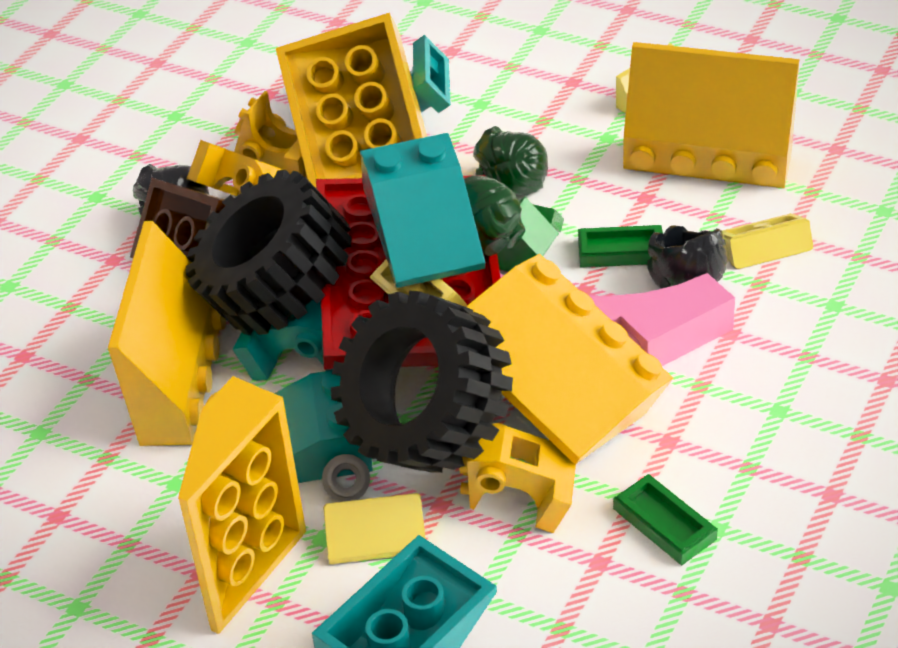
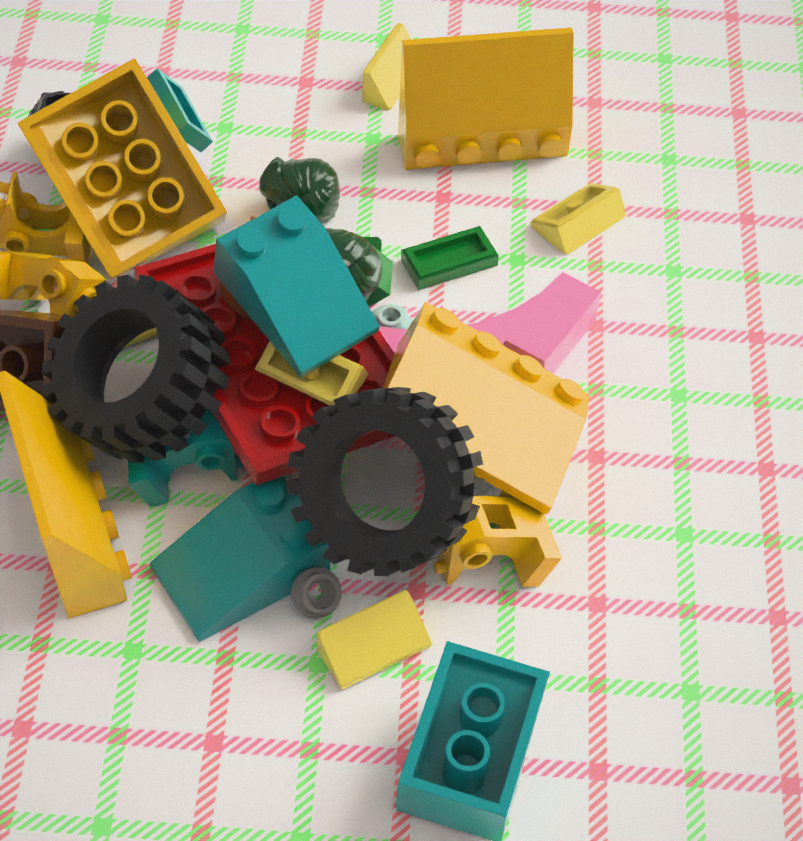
camera: 30 degrees left, 10 degrees up
yellow slope [178,376,307,634] -> none
green tile [613,474,718,566] -> none
black hair [647,225,728,289] -> none

